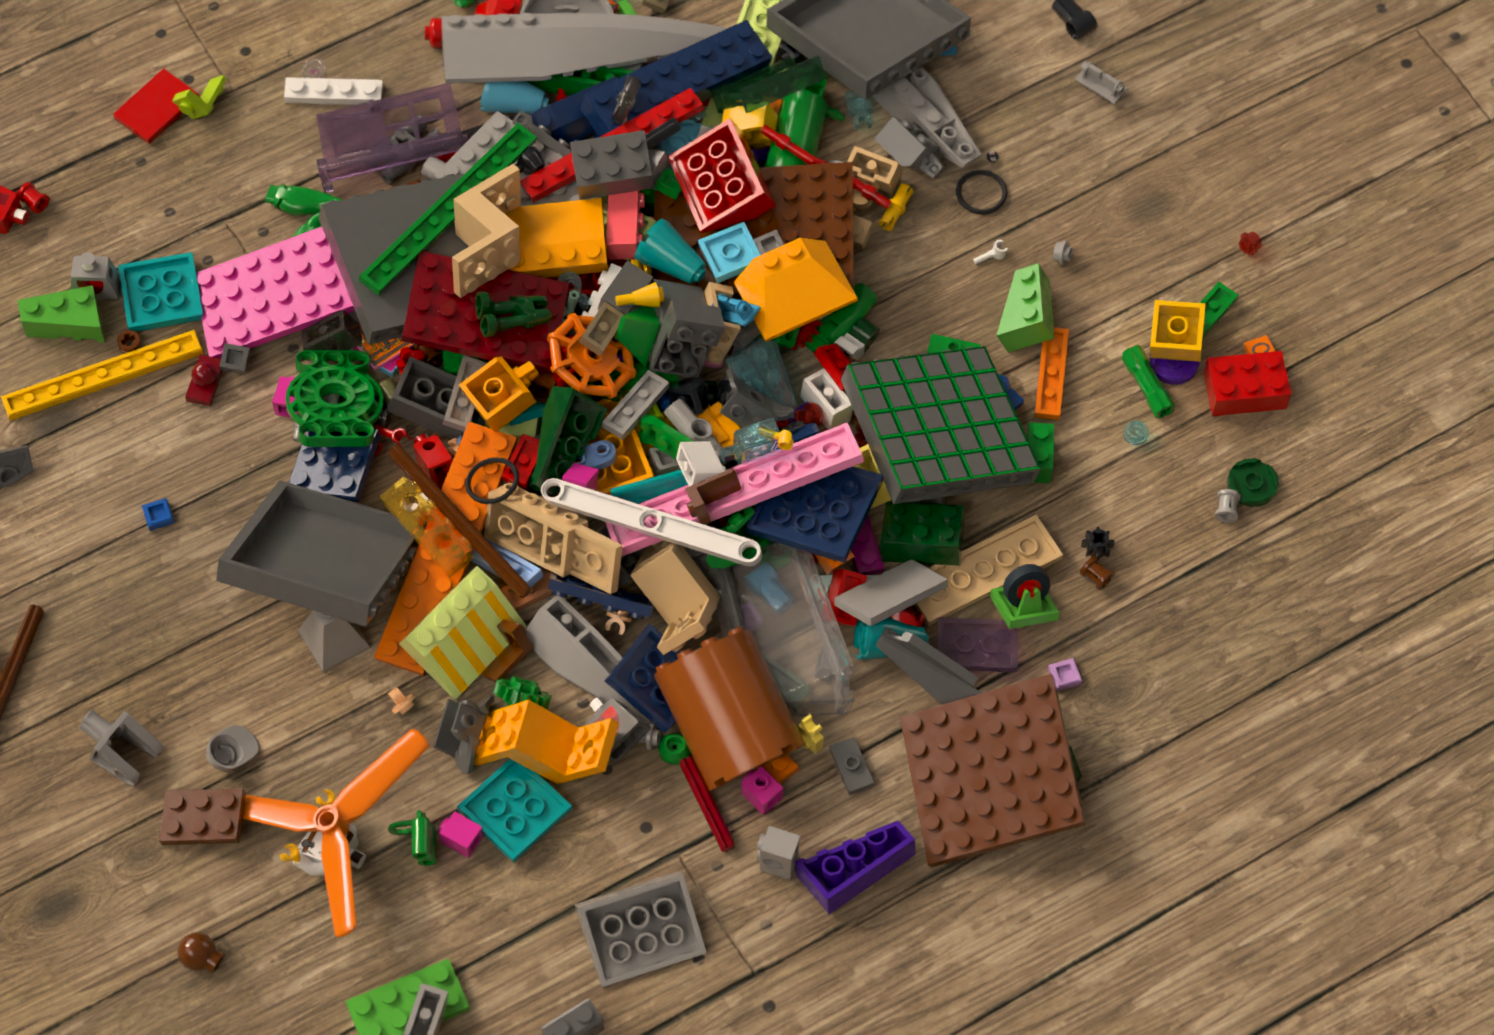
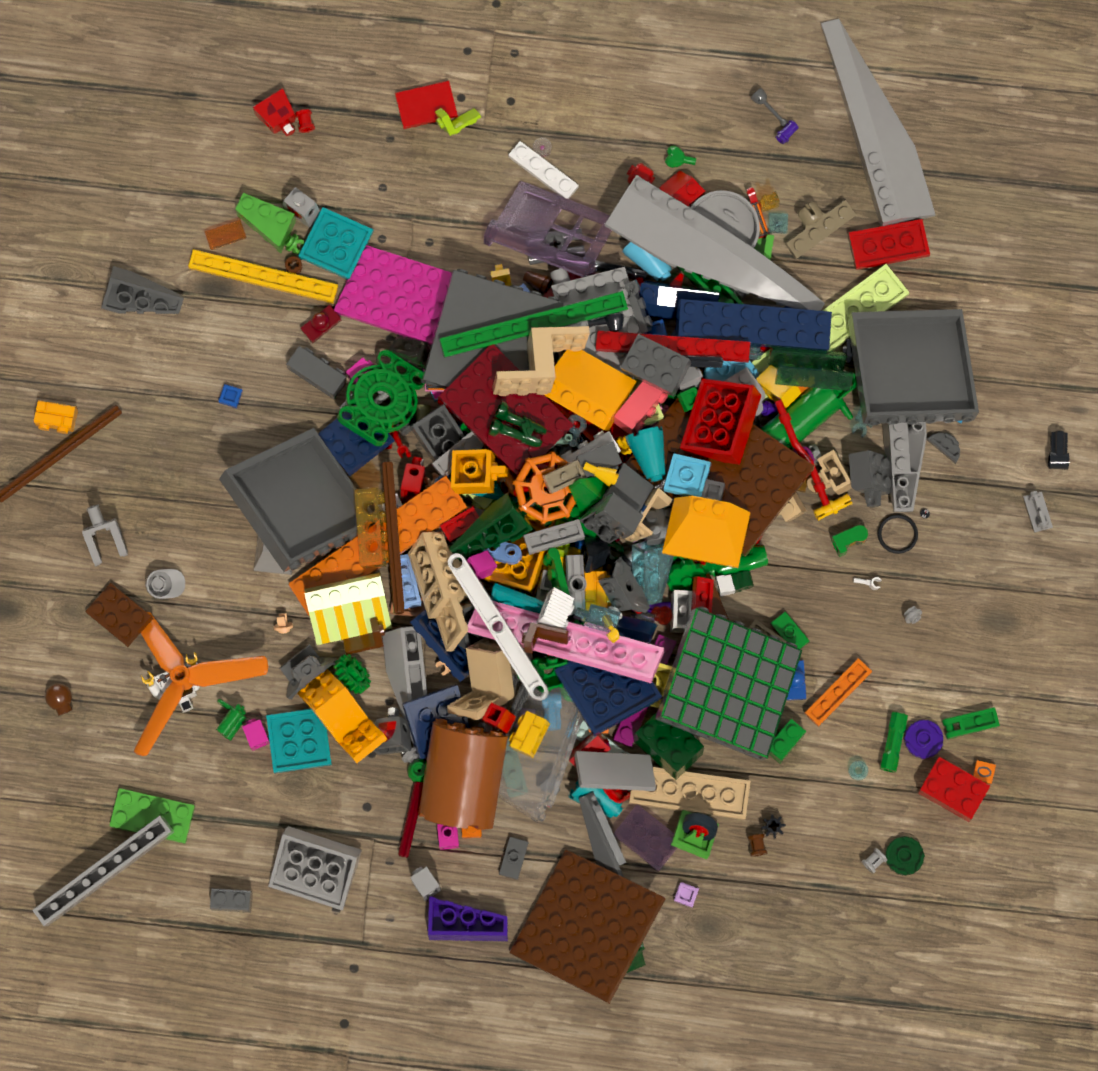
camera: 40 degrees right, 15 degrees up
dark grey tile [219,343,250,374] -> none
green piece [265,184,344,237] -> none
black tyre [465,457,519,504] -> none
clear smoke pin [611,76,641,125] -> none
dark azure hinge [717,294,761,327] -> none
light yellow plate [798,714,824,754] -> none
bright green wedge [996,263,1054,352] -> none
yellow brick [1150,300,1205,362] -> none
clear red plate [1239,232,1262,255] -> none
none -> clear orange tile [205,220,246,250]
none -> bright green plate [285,234,305,254]
none -> dark grey brick [286,346,347,399]
none -> red brick [482,702,516,734]
none -> yellow brick [509,711,550,758]
none -> green plant [666,560,706,591]
none -> green leg [831,525,868,557]
none -> dark grey tile [926,433,960,464]

